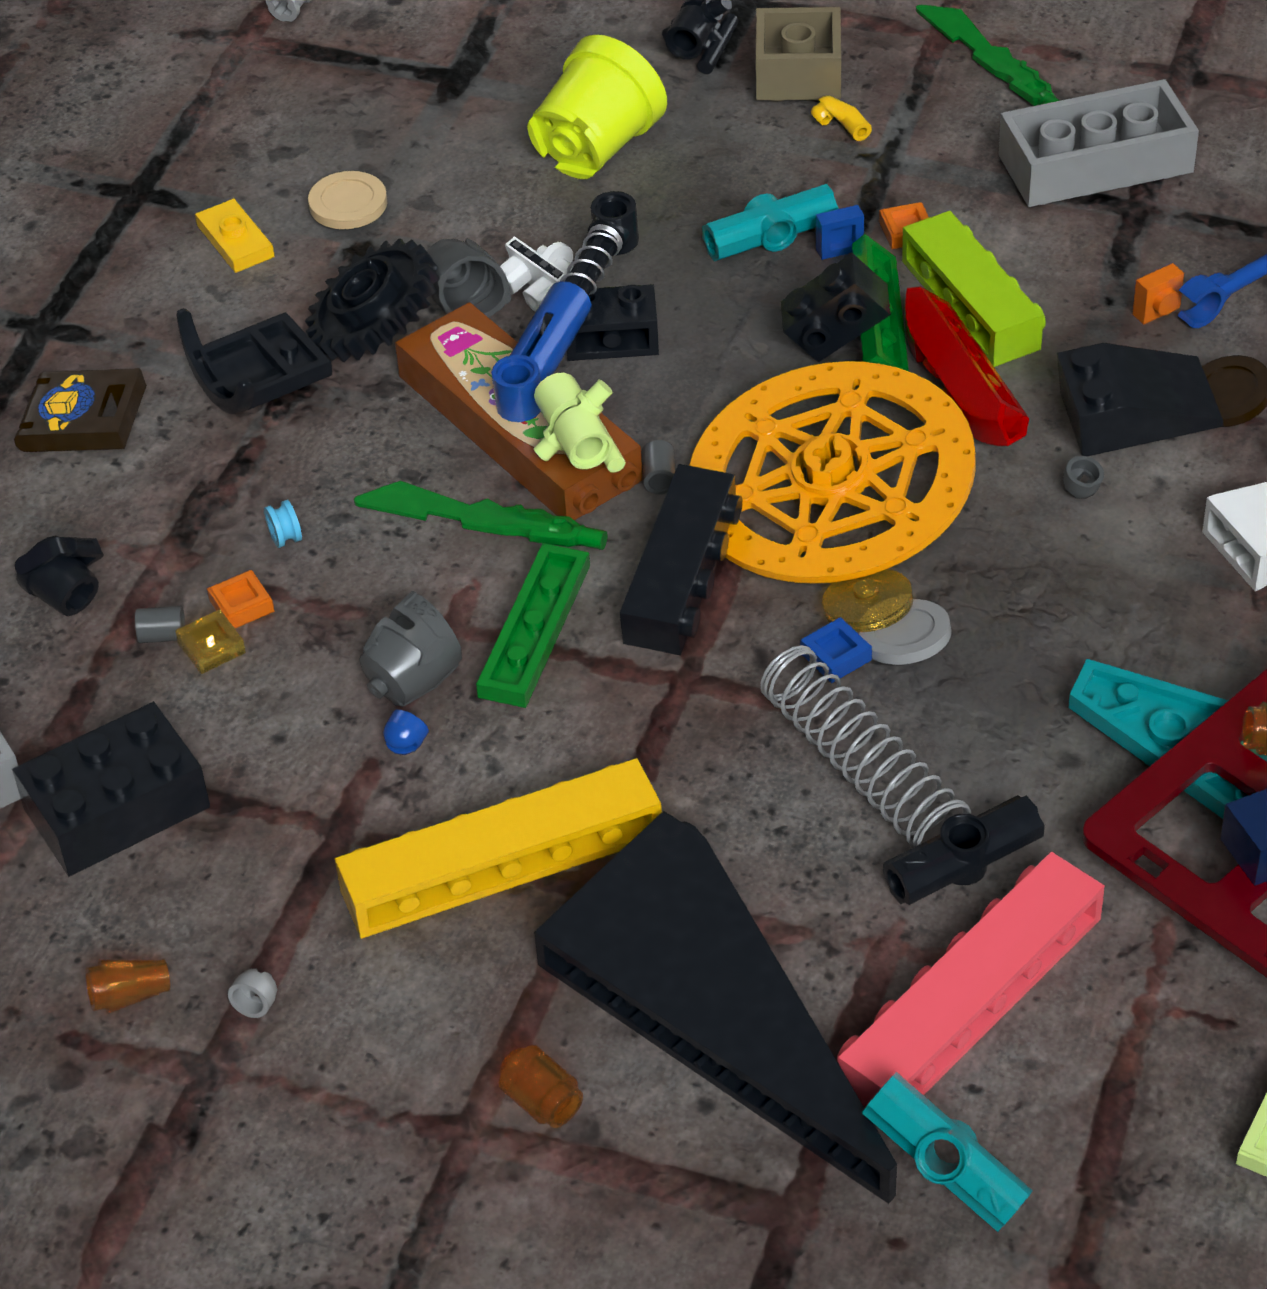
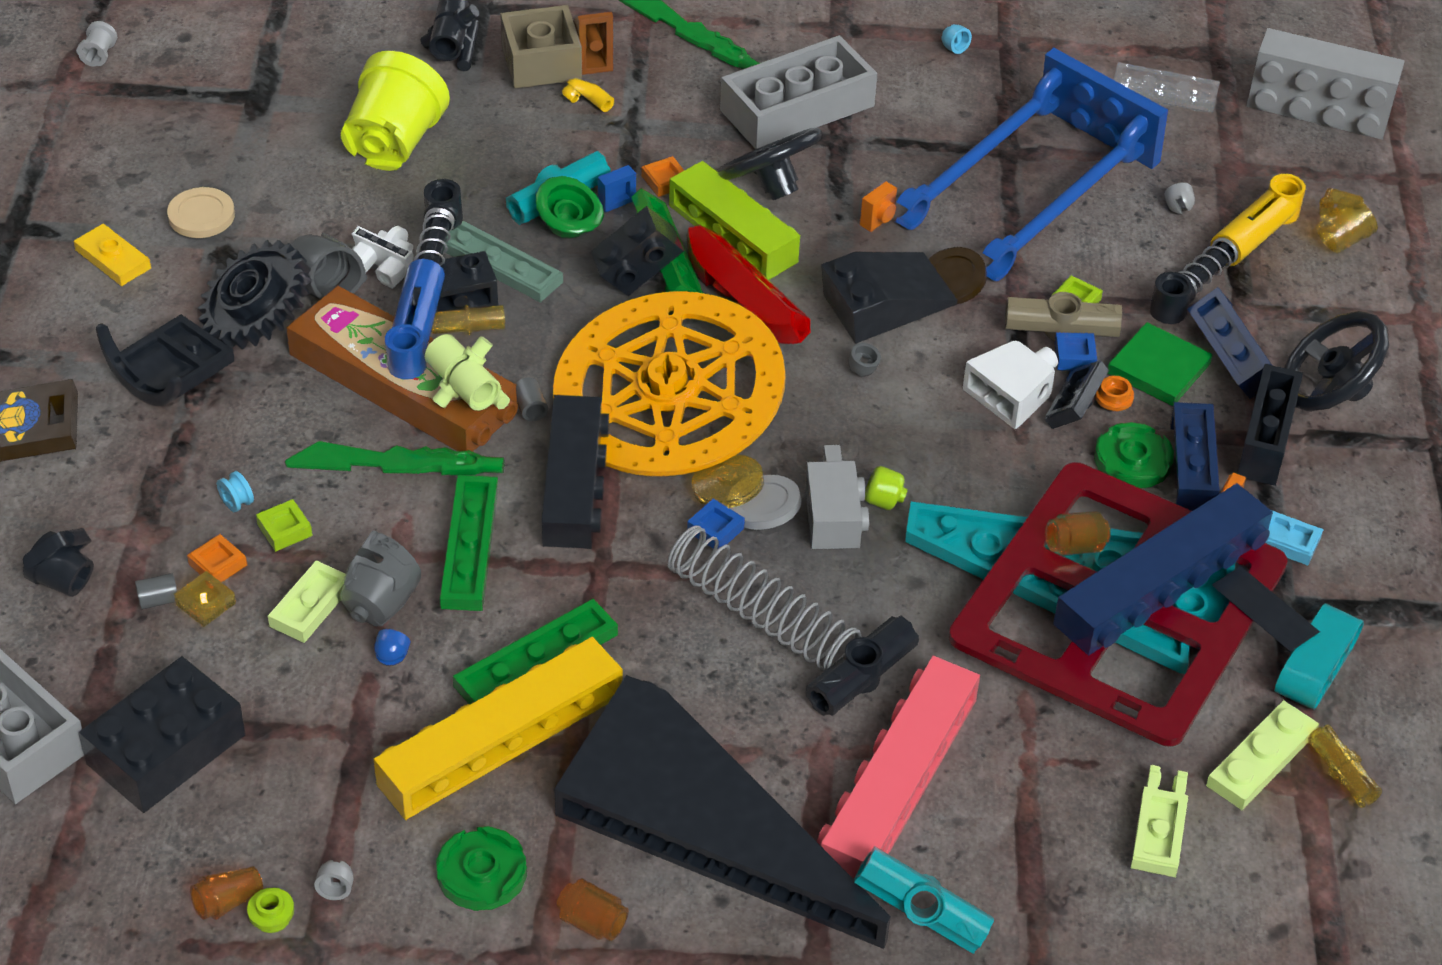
camera: 20 degrees left, 0 degrees up
none -> lime plate [247,888,294,933]
none -> lime plate [256,499,313,552]
none -> yellowish green plate [268,560,346,643]
none -> clear yellow axle [431,305,505,335]
none -> green tile [436,826,527,911]
none -> sand green tile [443,221,563,303]
none -> green plate [453,598,618,704]
none -> green hat [536,176,604,239]
none -> dark orange slope [573,12,613,75]
none -> black piece [716,128,823,200]
none -> light grey hinge [805,445,869,549]
none -> lime piece [865,466,908,510]

